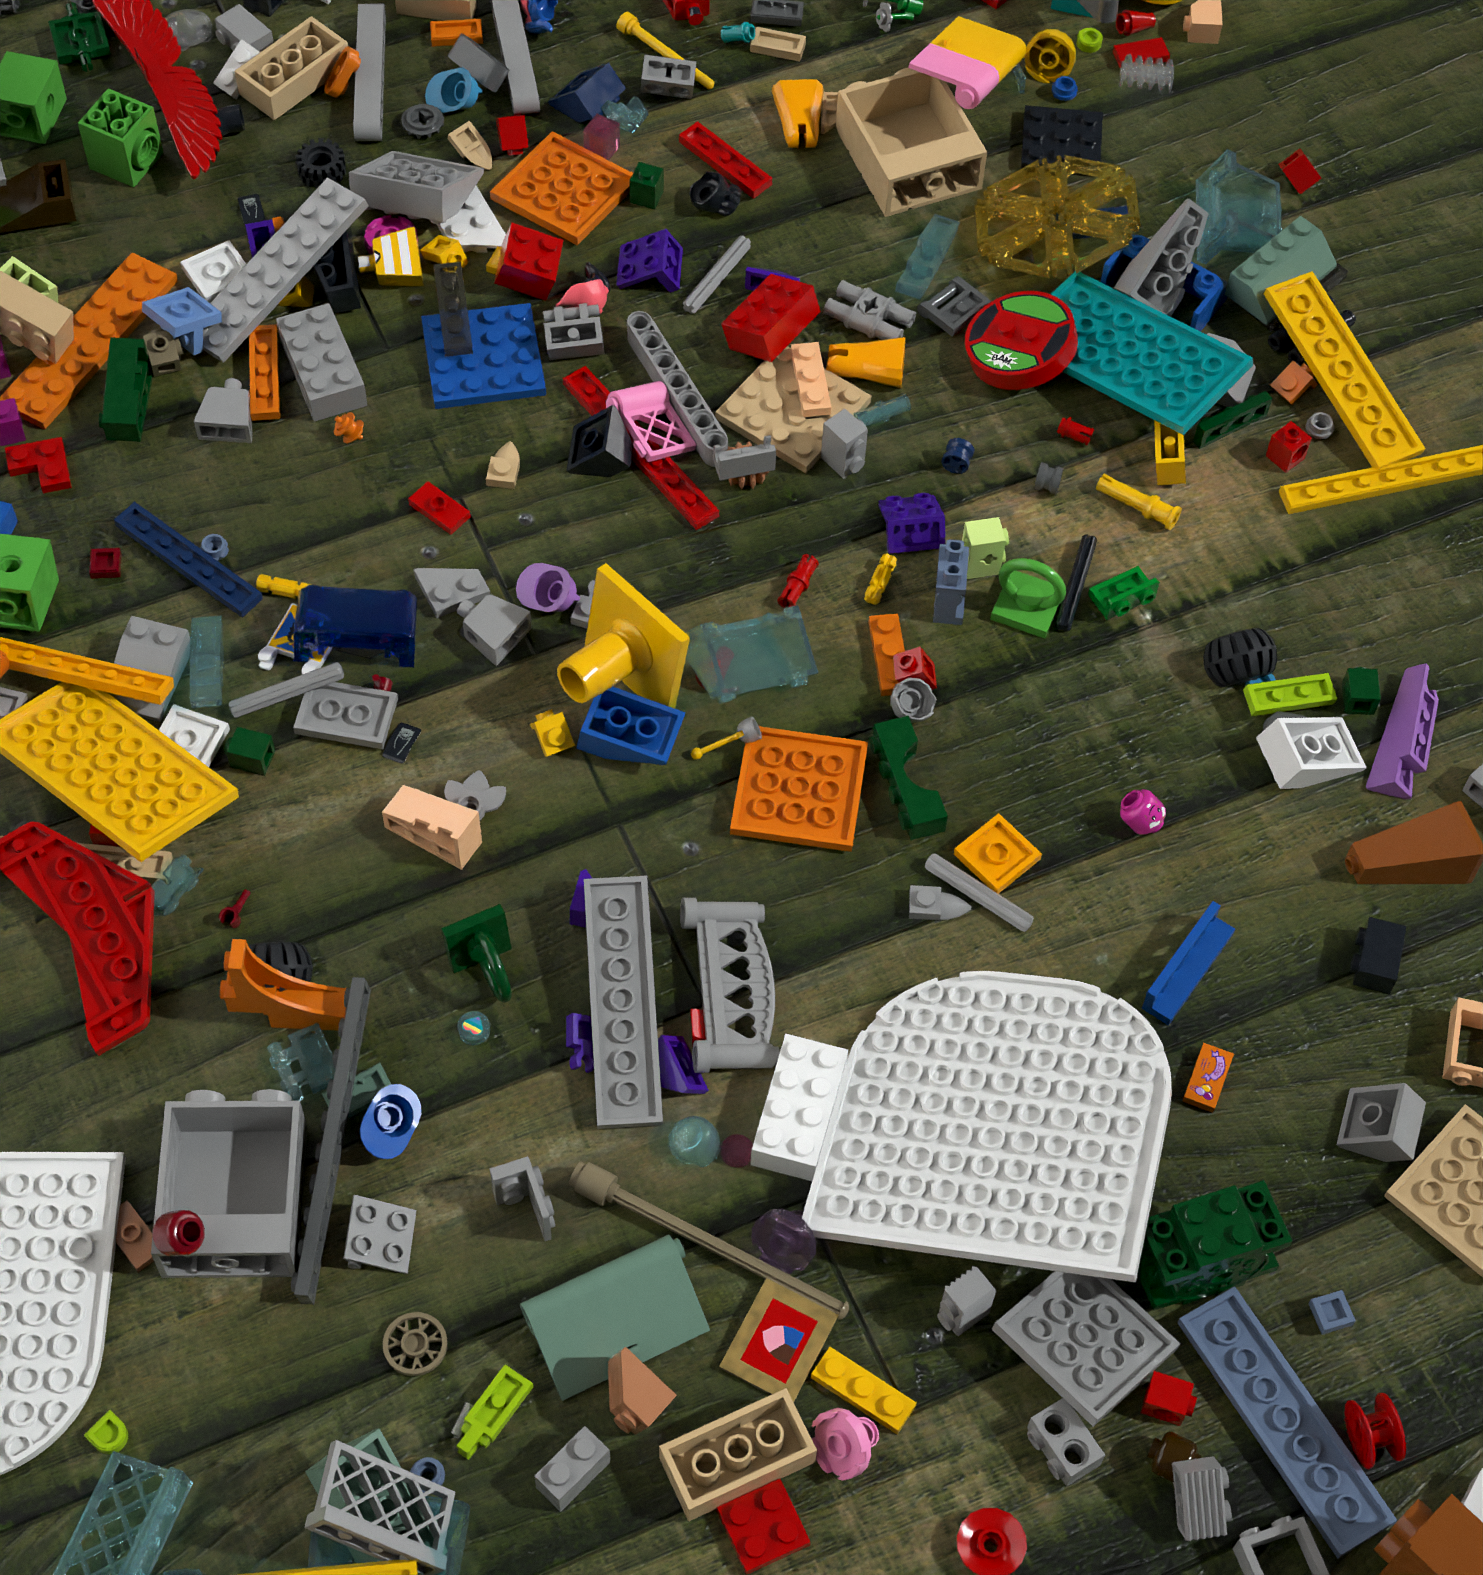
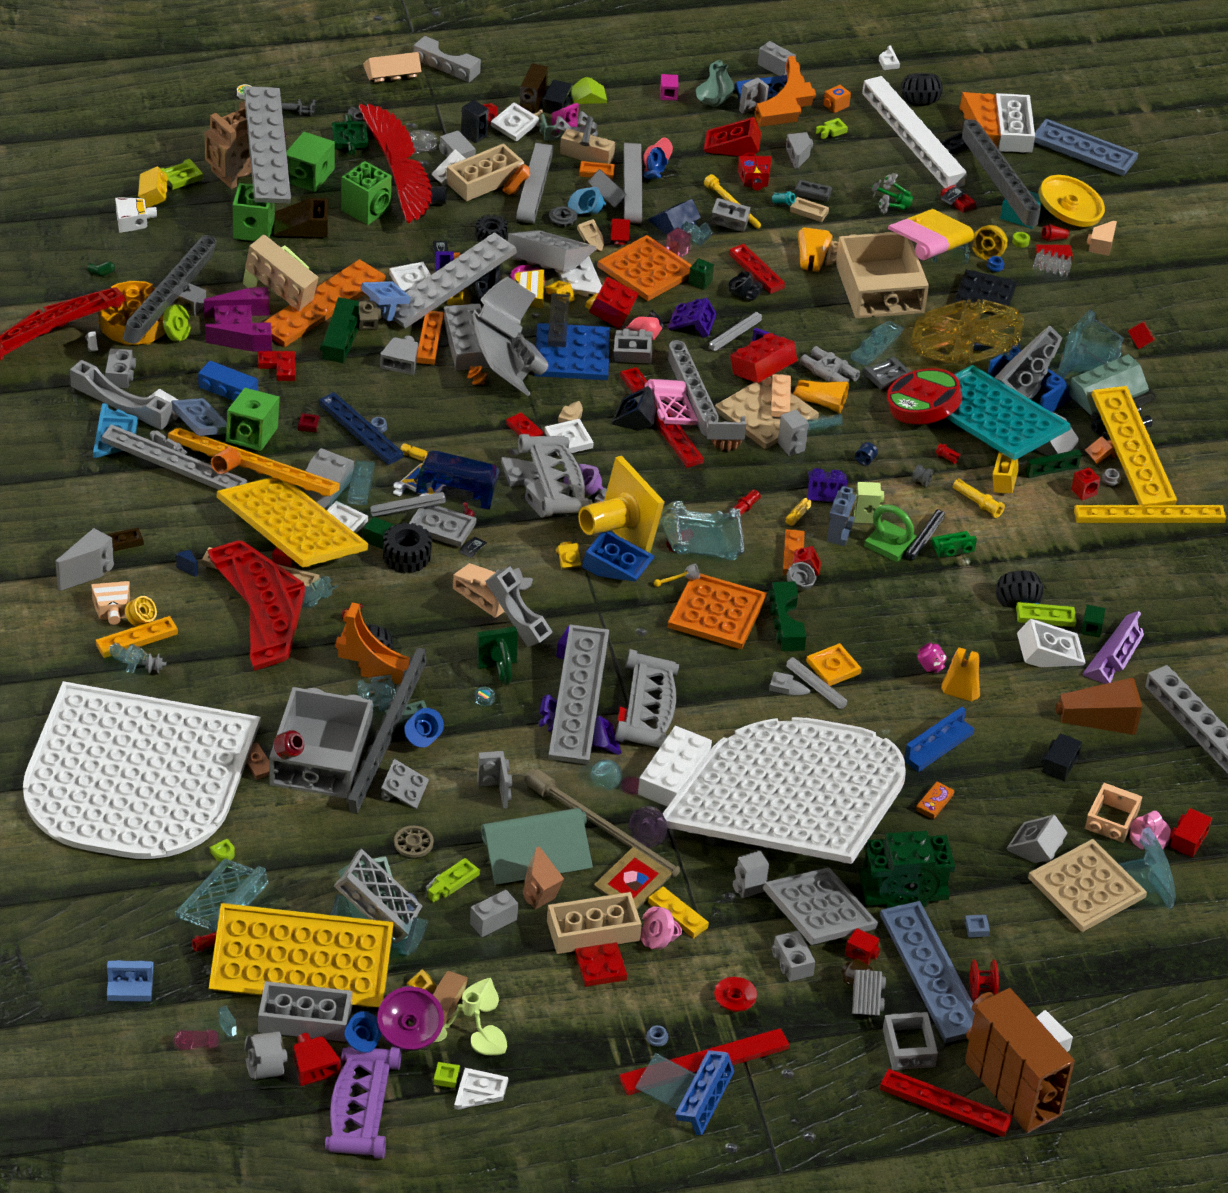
camera: 10 degrees right, 15 degrees down
none -> black tyre [383,522,432,573]
none -> light grey beam [473,276,548,396]
none -> light grey arch [485,566,553,647]
none -> light grey piece [518,434,592,516]
none -> white plate [545,419,594,456]
none -> light orange piece [941,647,980,702]

